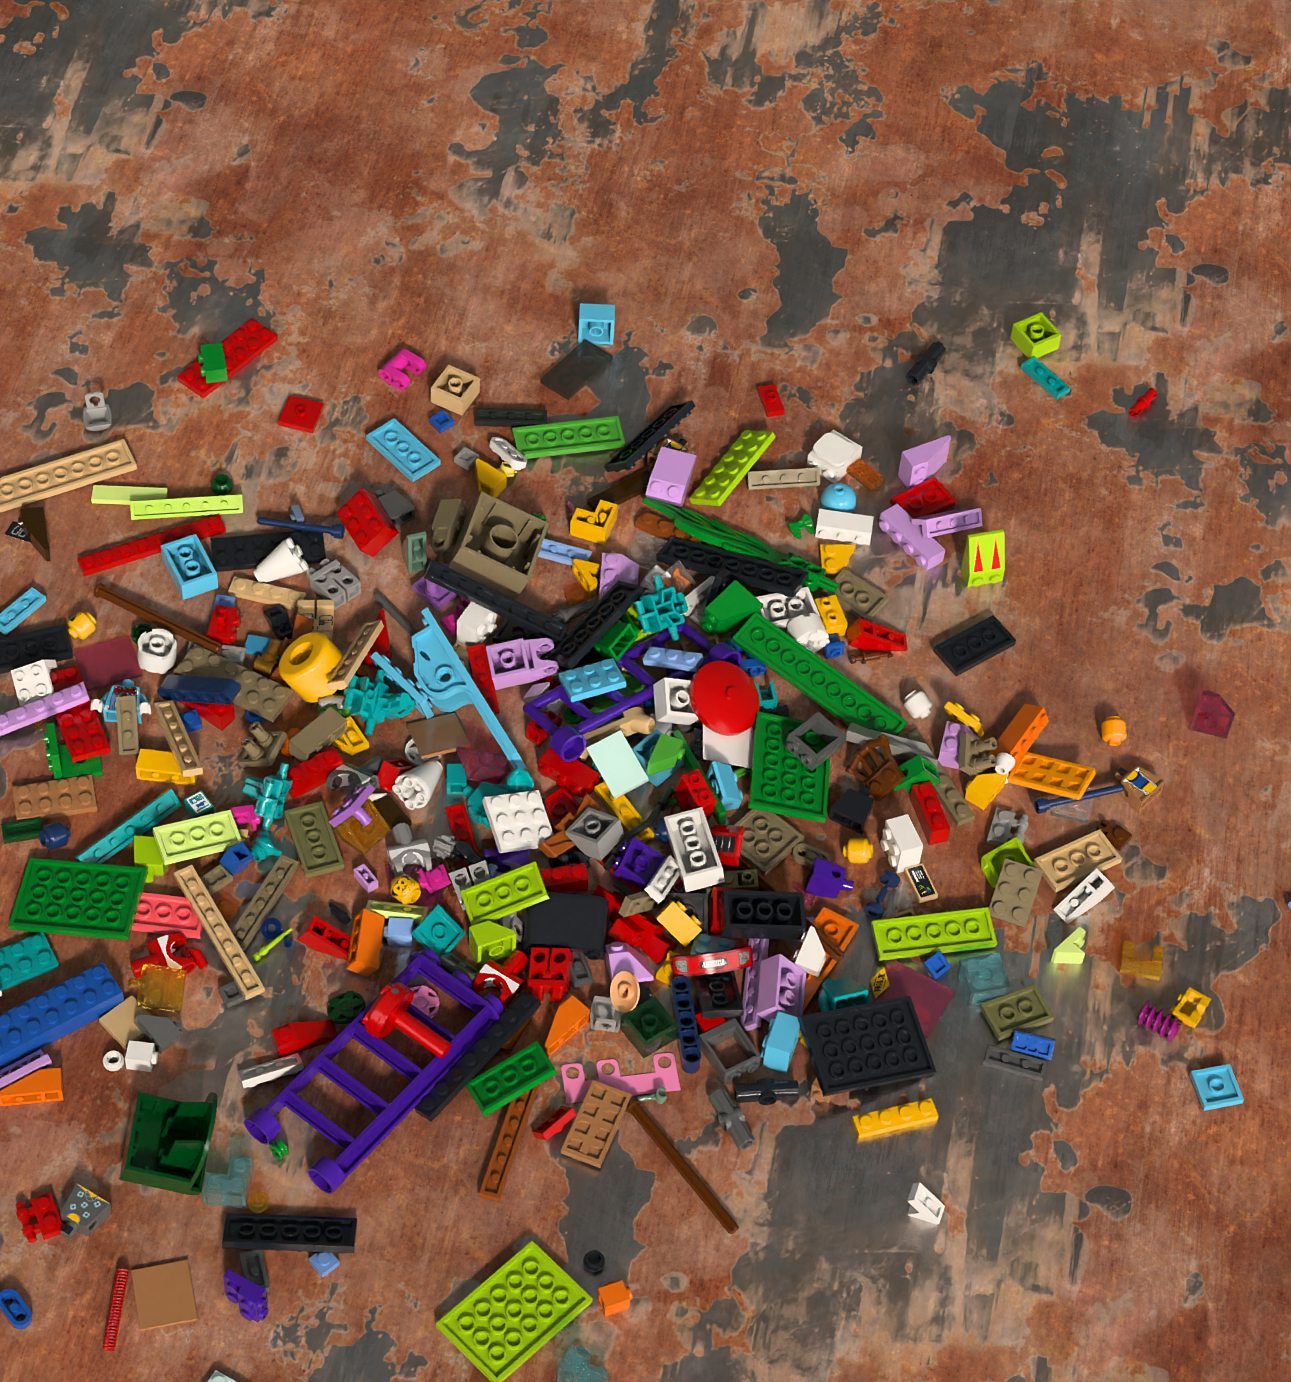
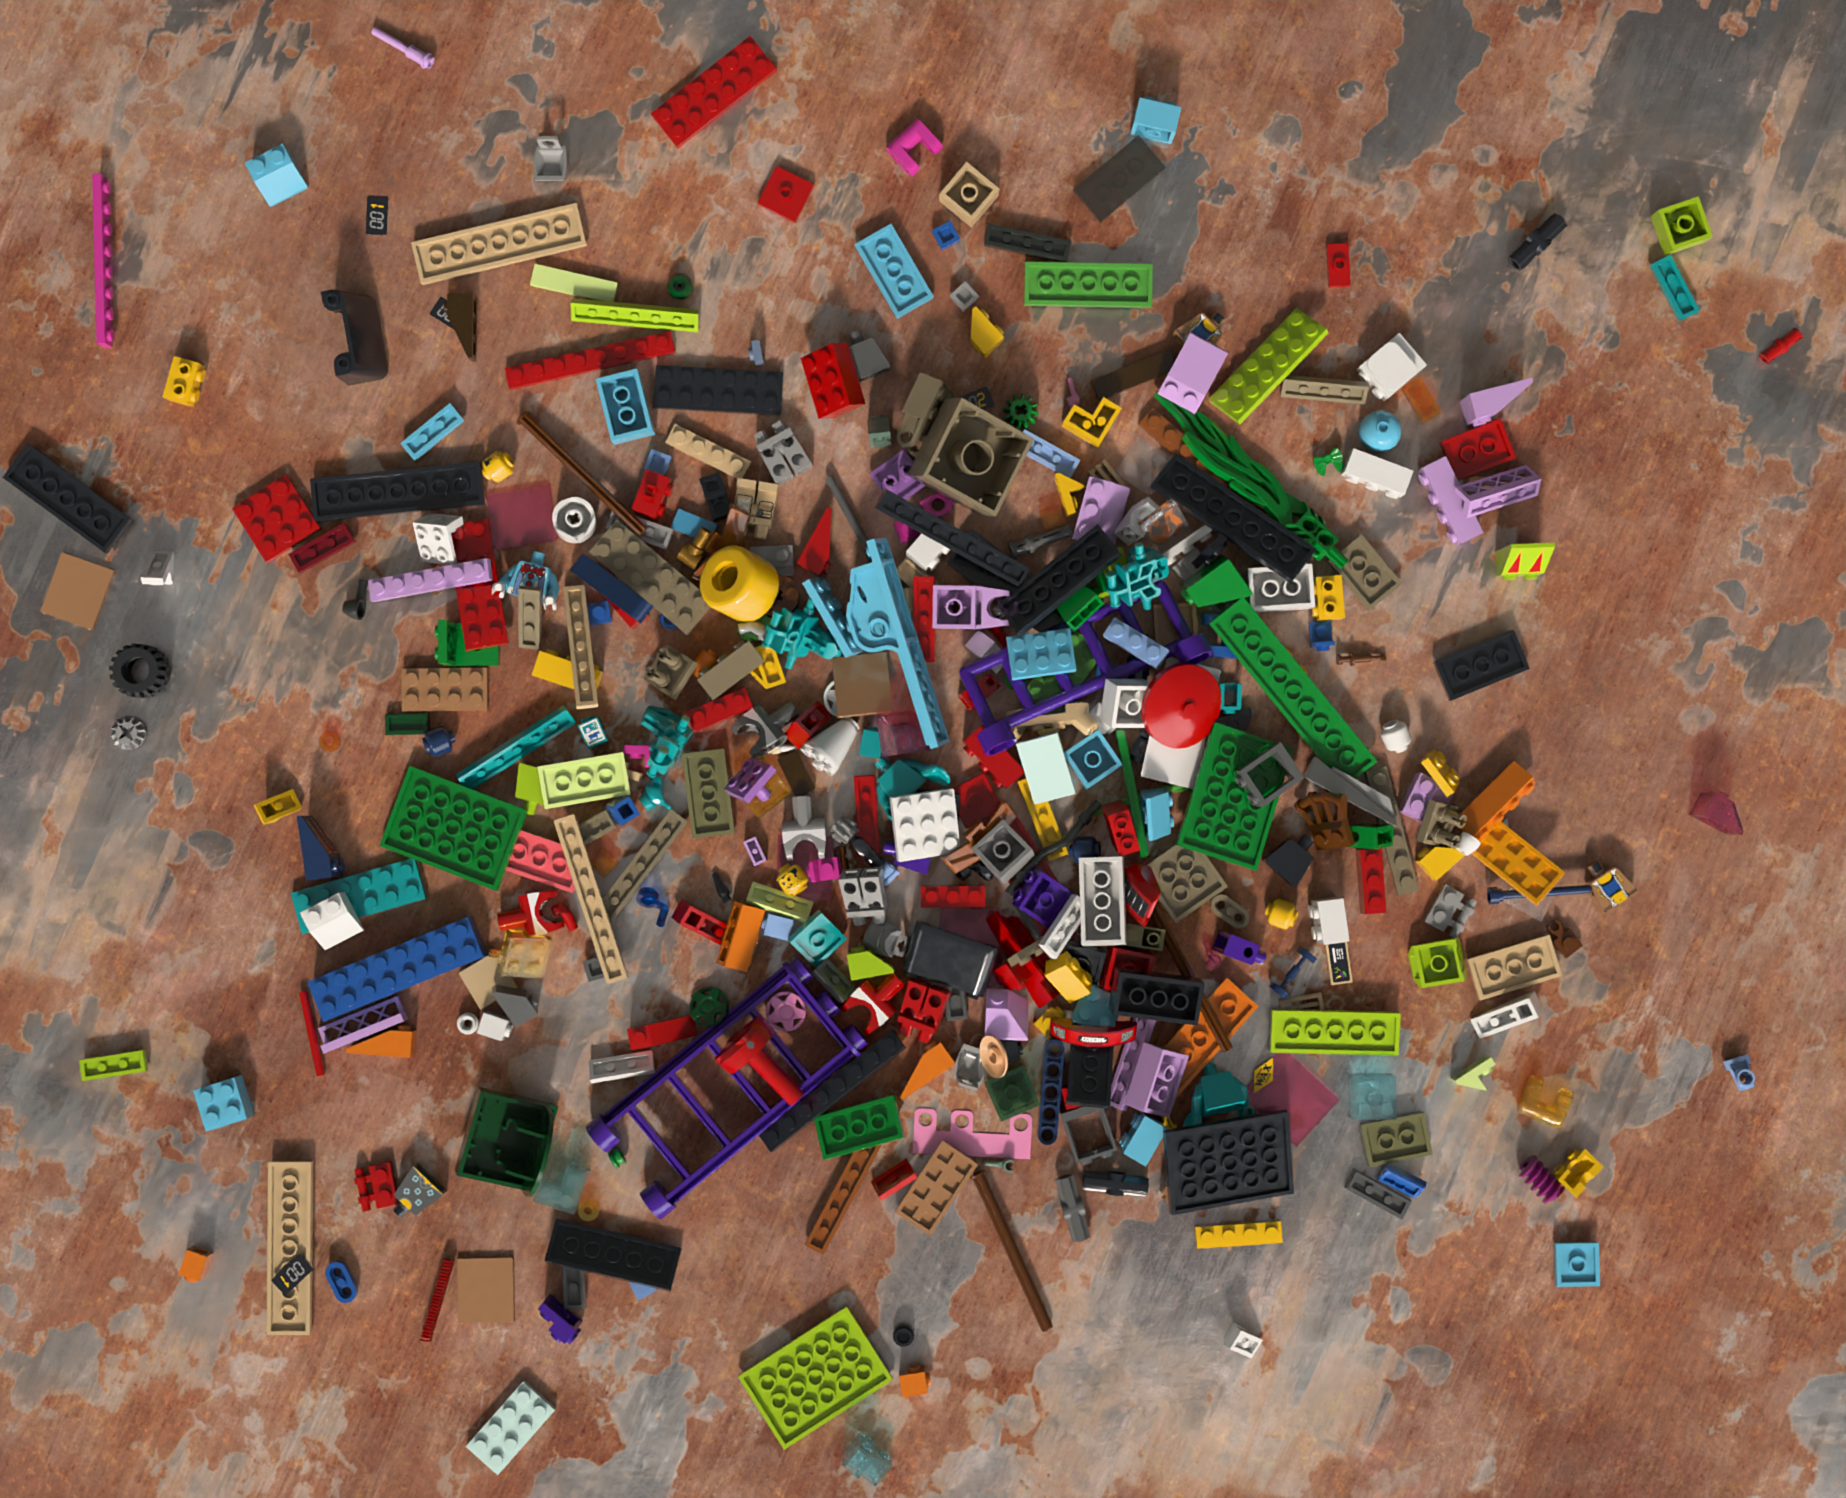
camera: 15 degrees right, 35 degrees up
dark green plate [130,623,152,644] -> none
green brick [198,342,228,384] -> none
lime piece [252,927,293,962] -> none
white cone [253,537,309,583] -> none
dark blue piece [257,517,345,539] -> none
tan plate [327,620,384,690] -> none
lime plate [460,861,549,926] -> none
white plate [489,437,527,470] -> none
light yellow plate [497,462,517,477] -> none
black plate [604,400,695,472] -> none
bright green slope [647,733,685,776] -> none
white brick [786,613,830,654] -> none
white slope [793,926,826,977] -> none
yellow wing [819,544,856,578] -> none
red slope [847,618,908,651] -> none
blue plate [922,951,951,979] -> none
dark tan plate [989,858,1044,928] -> none
light orange head [1101,716,1127,746] -> none

